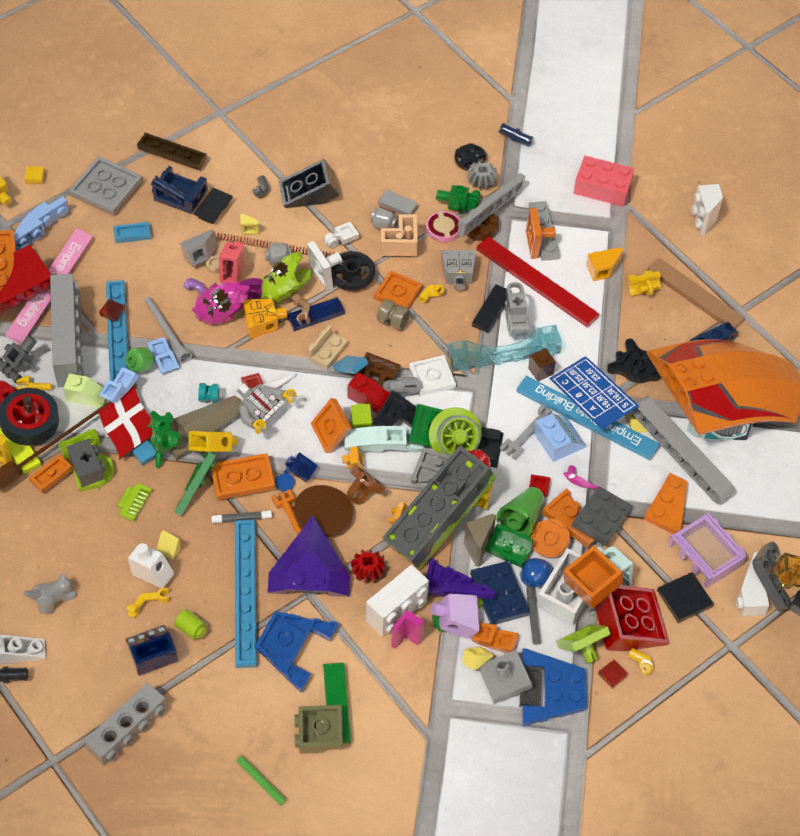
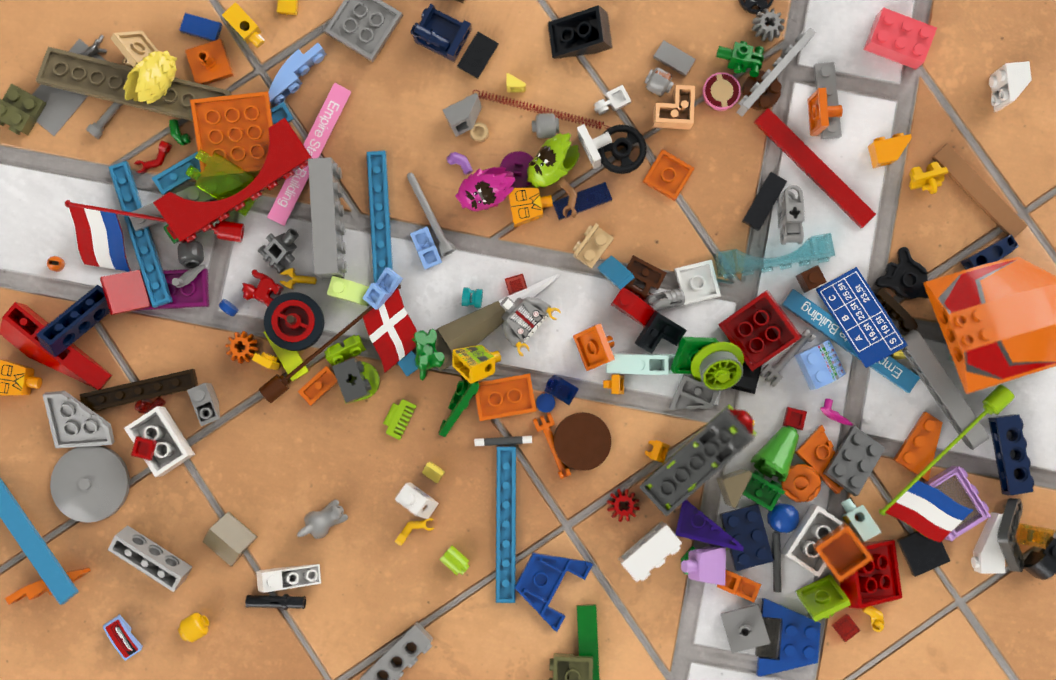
camera: 10 degrees right, 30 degrees up
clear red tile [99,299,125,322] -> none
dark azure tile [113,222,151,244] -> none
clear blue slope [125,625,178,676] -> none
bright green head [126,347,154,372] -> none
coral torso [219,241,244,284] -> none
dark grey arm [253,175,269,198] -> none
dark purple wedge [268,516,350,597] -> none
dark orange tile [347,465,385,504] -> none
lime brick [351,404,372,429] -> none
dark tan wheel [377,299,411,331] -> none
dark pink panel [391,610,424,649] -> none
yellow arm [418,284,444,303] -> none
light grey torso [441,250,476,291] -> none
light yellow slope [462,646,493,670] -> none
none -> red slope [718,290,802,371]
none -> dark brown hinge [873,288,918,332]
none -> flag [879,385,1015,542]
none -> dark blue brick [988,414,1034,496]

